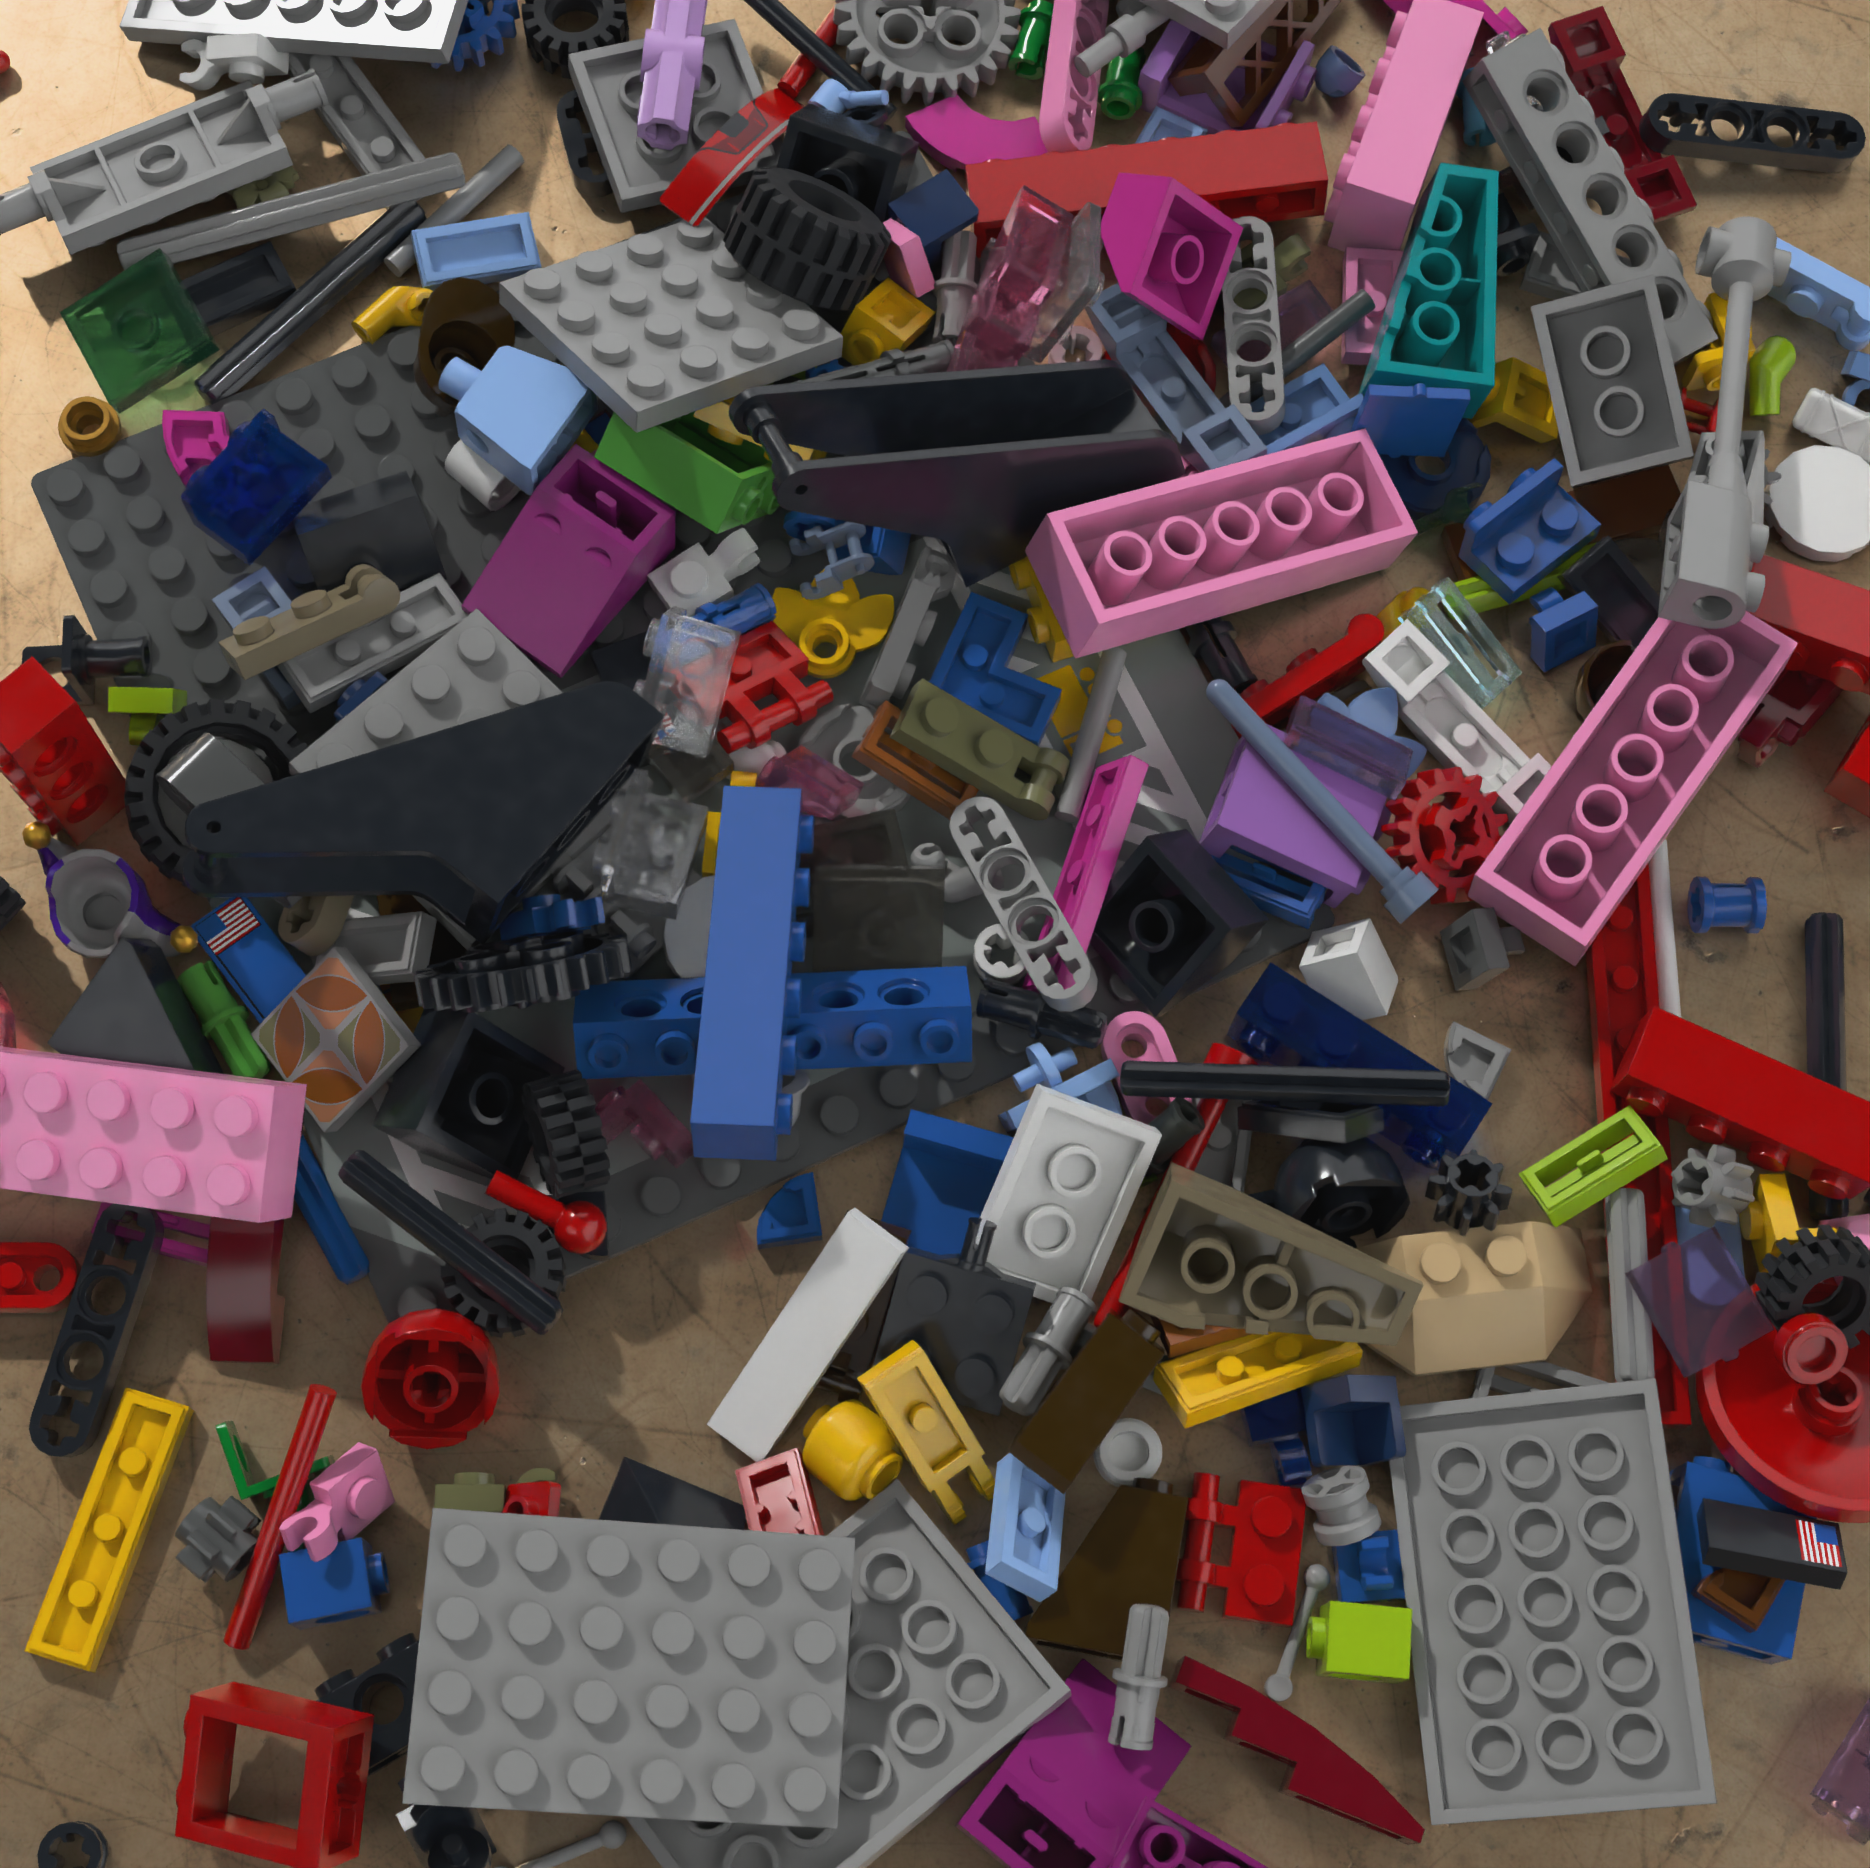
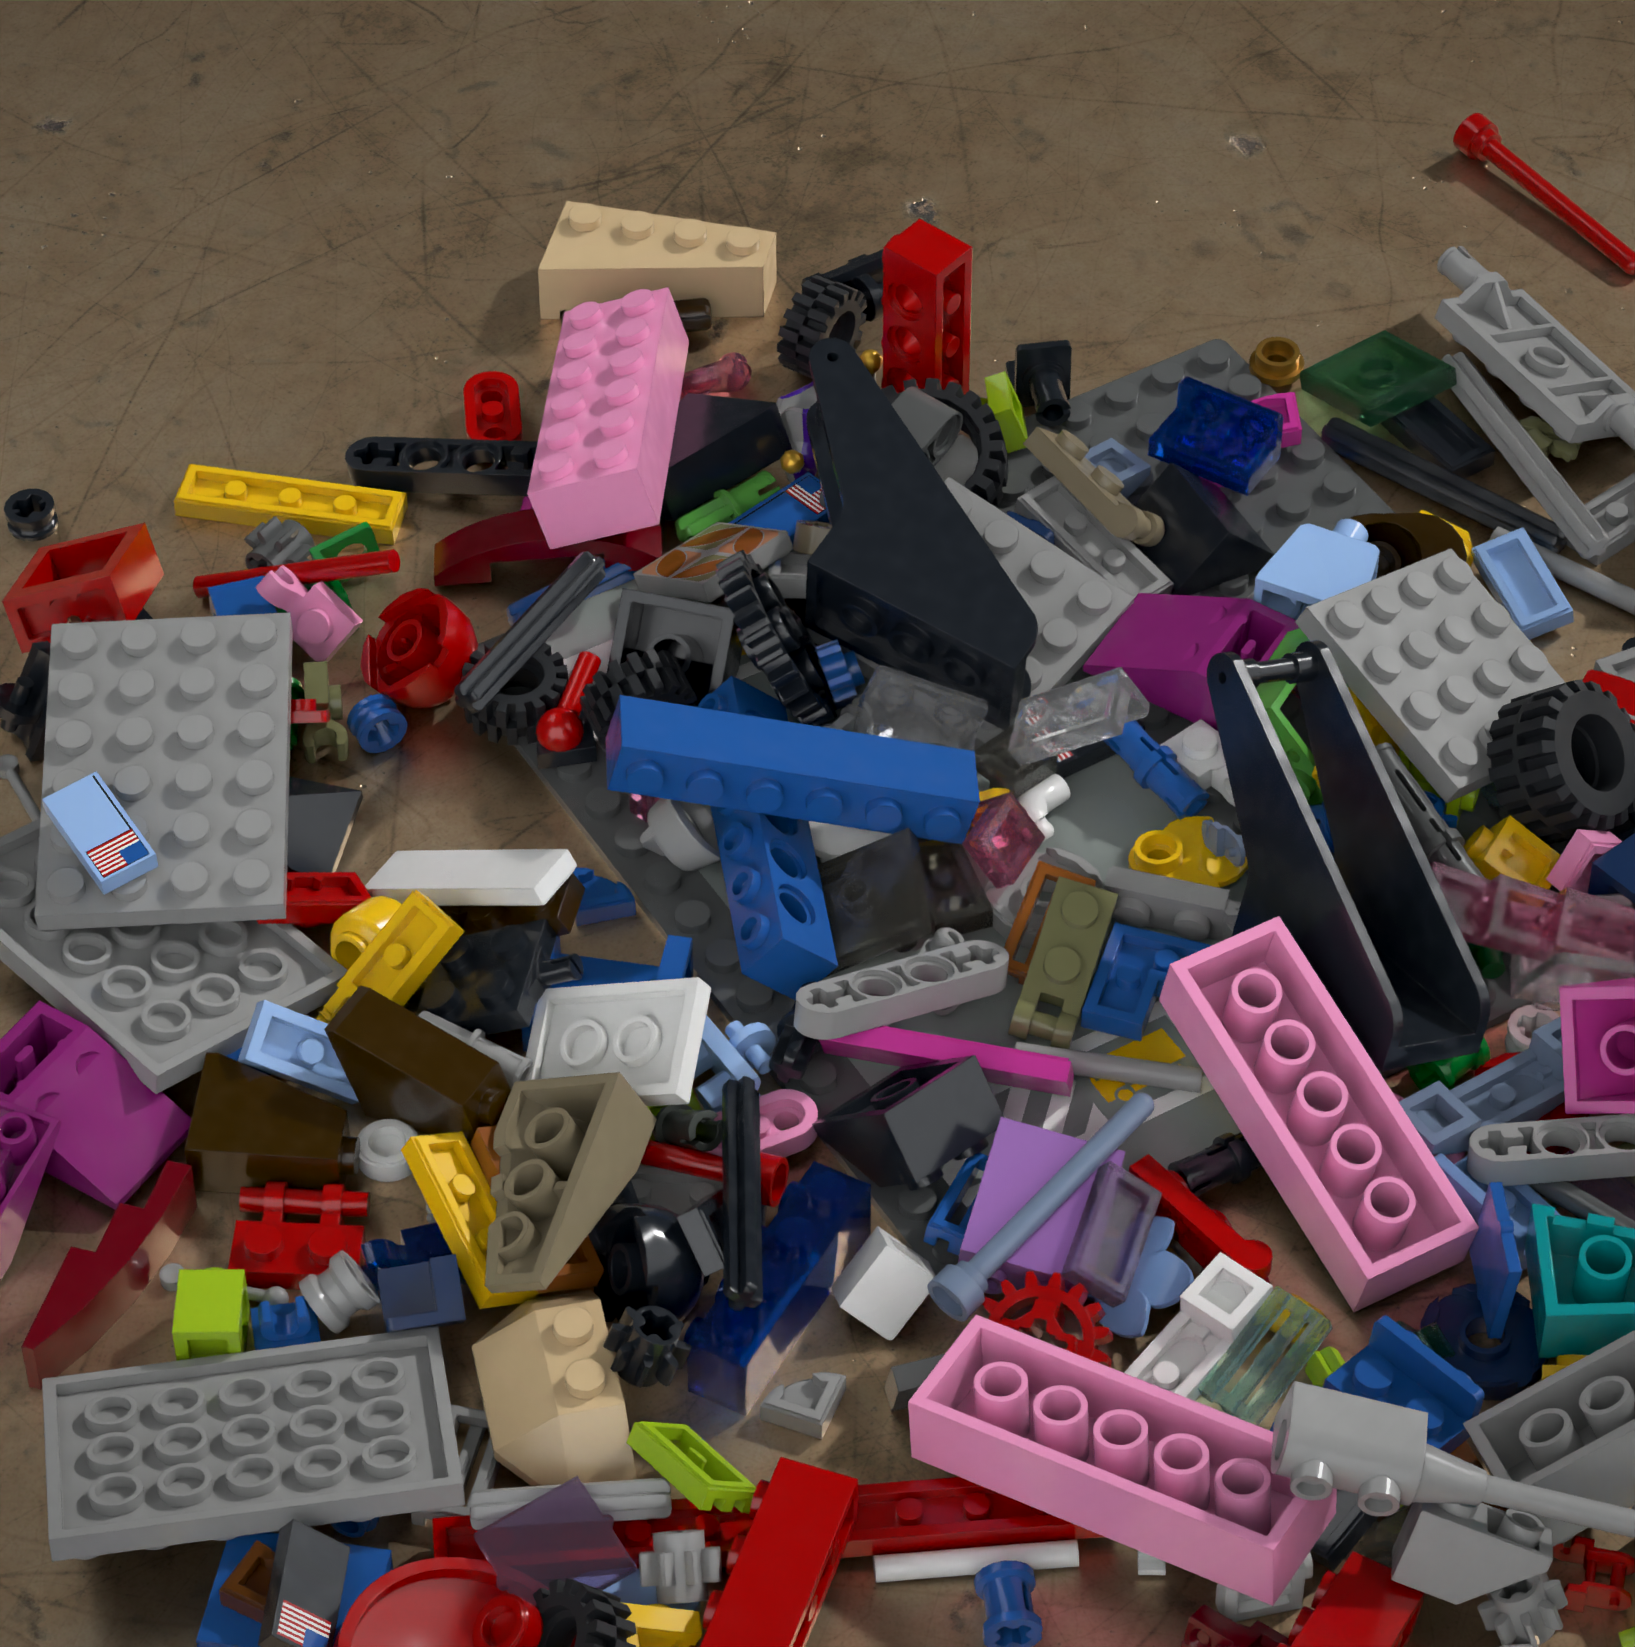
camera: 90 degrees right, 25 degrees down
red plate [670,621,834,754] -> none
light grey axle [1108,1604,1169,1750] -> none
none -> light blue tile [42,771,159,895]
none -> blue bush [347,694,408,753]

